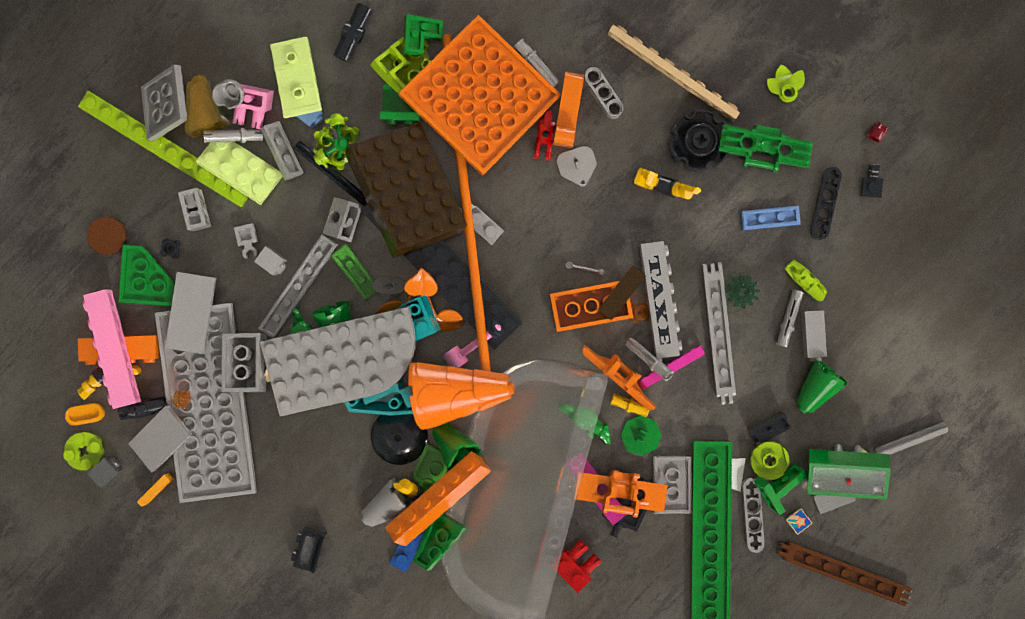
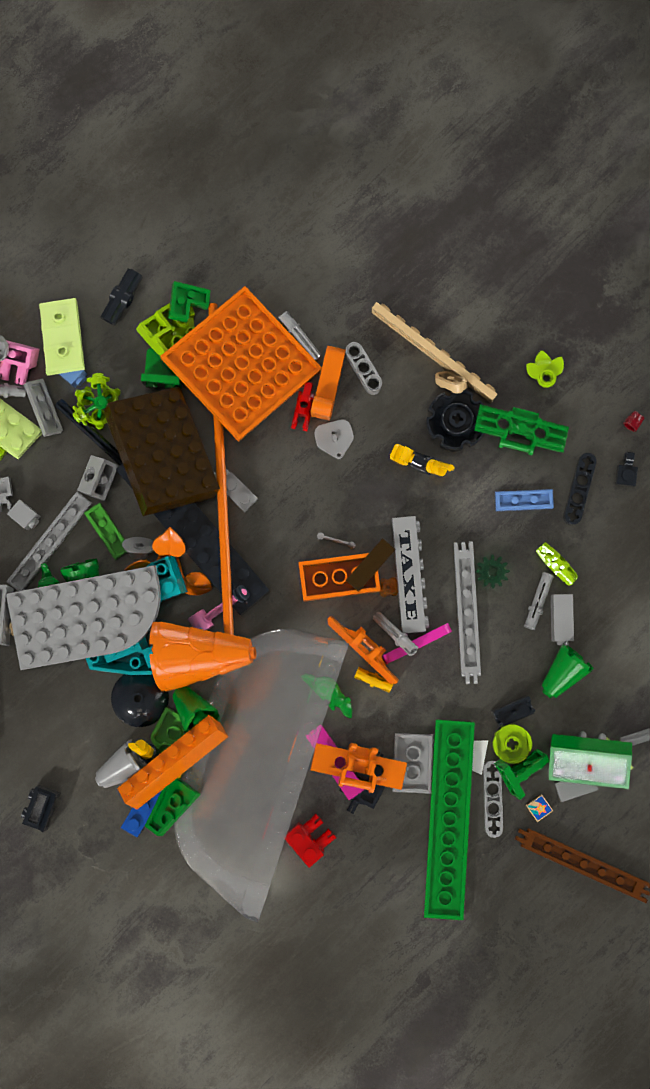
camera: 10 degrees right, 5 degrees down
green piece [620,415,662,456] -> none
none -> tan plate [435,371,467,393]

